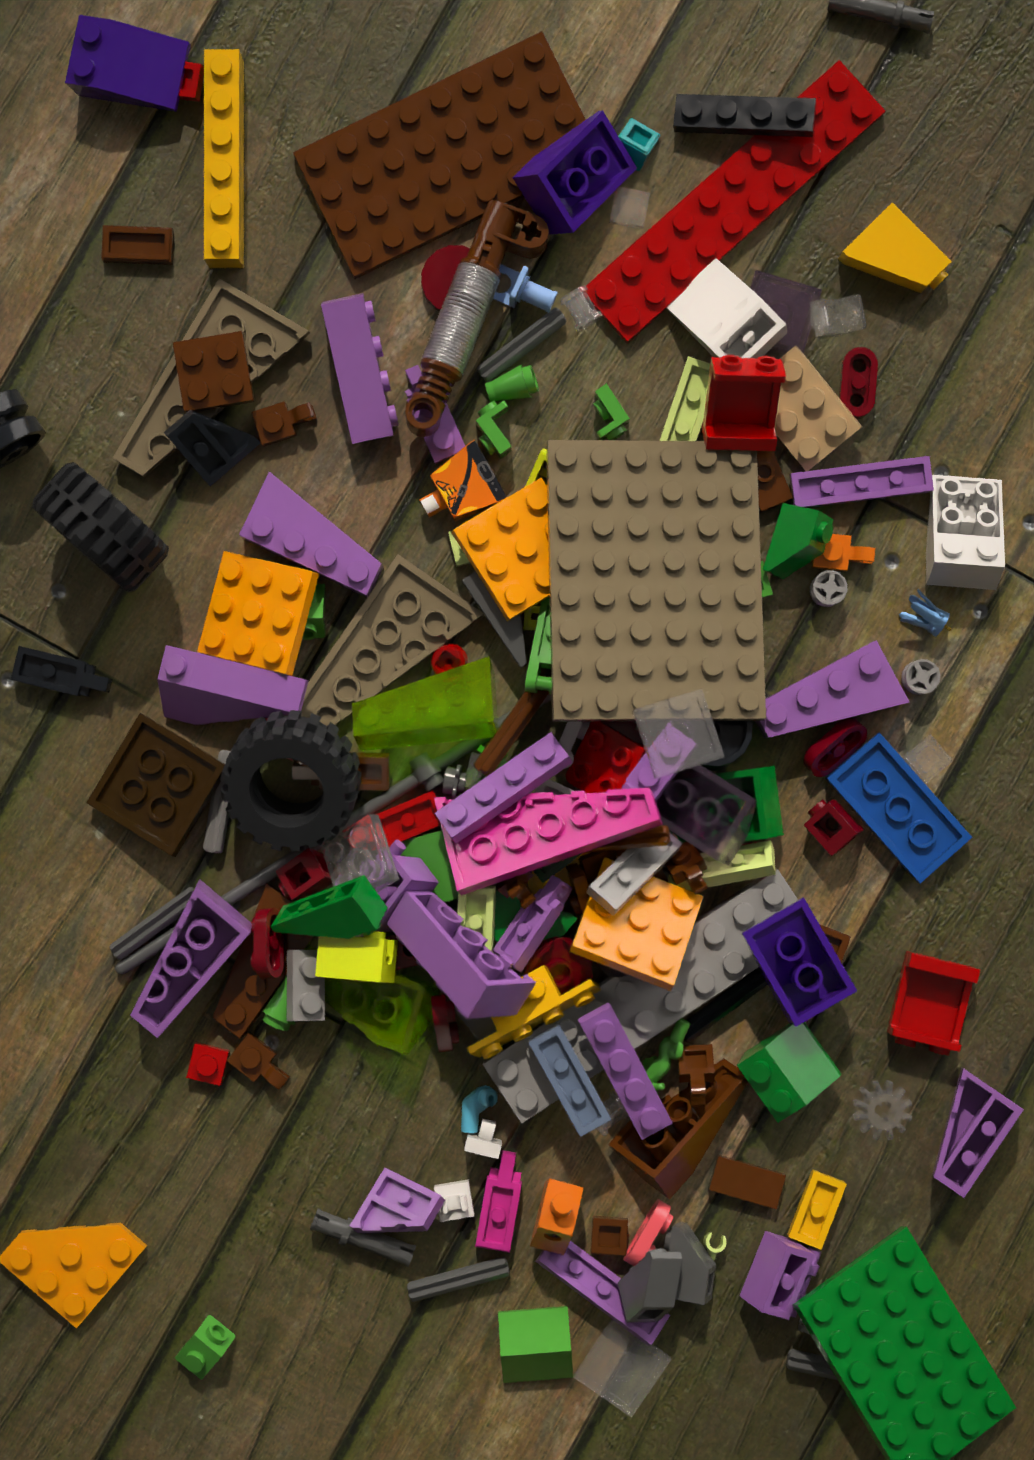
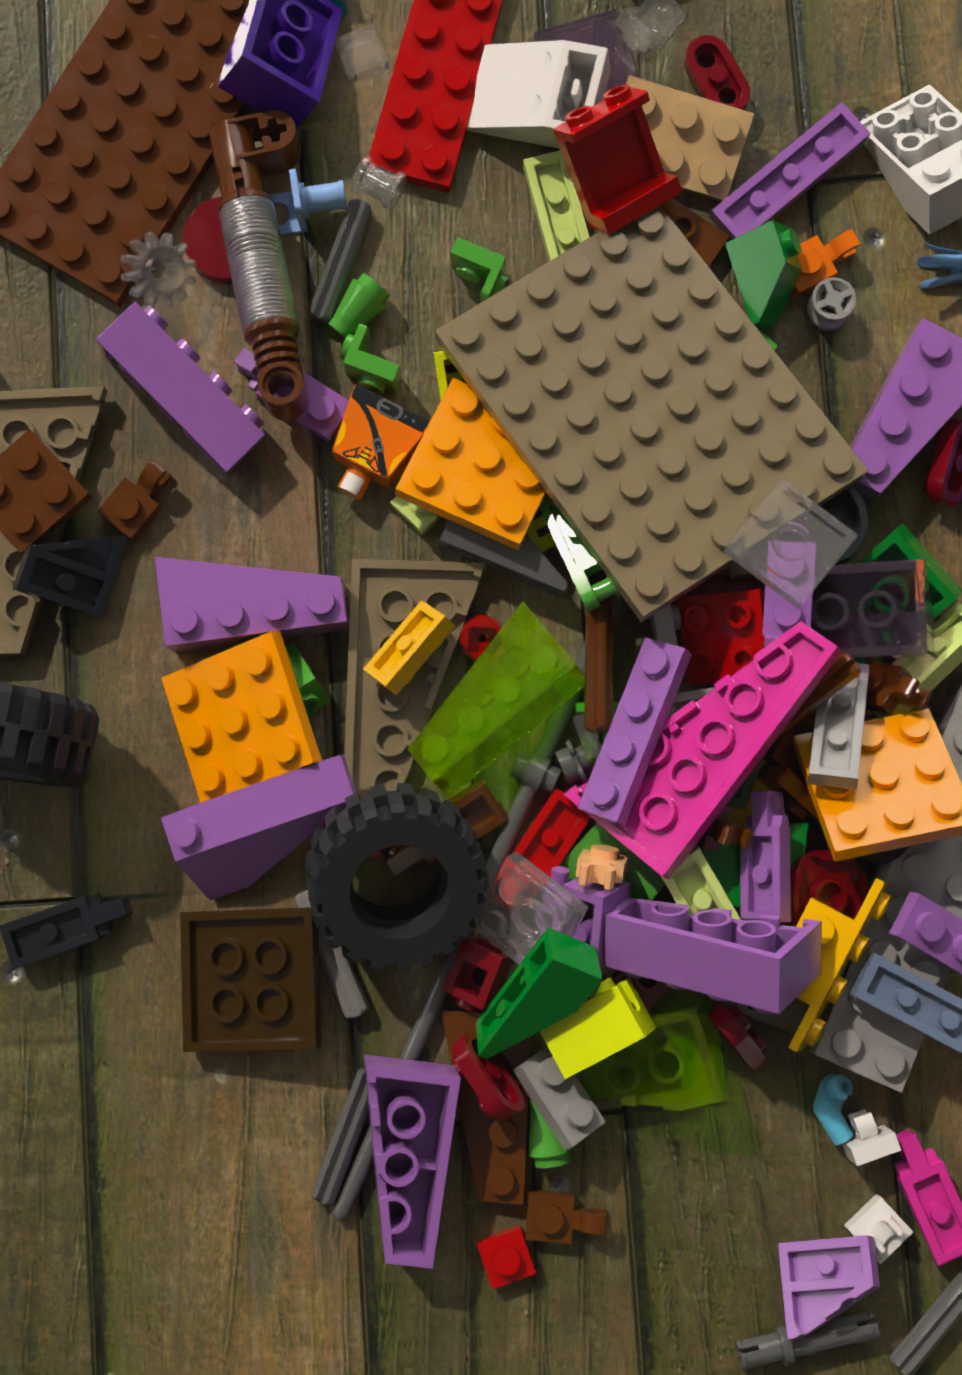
camera: 30 degrees left, 5 degrees down
none -> clear gear [120,231,197,308]
none -> yellow plate [363,600,455,696]
none -> light nougat plate [576,844,629,890]

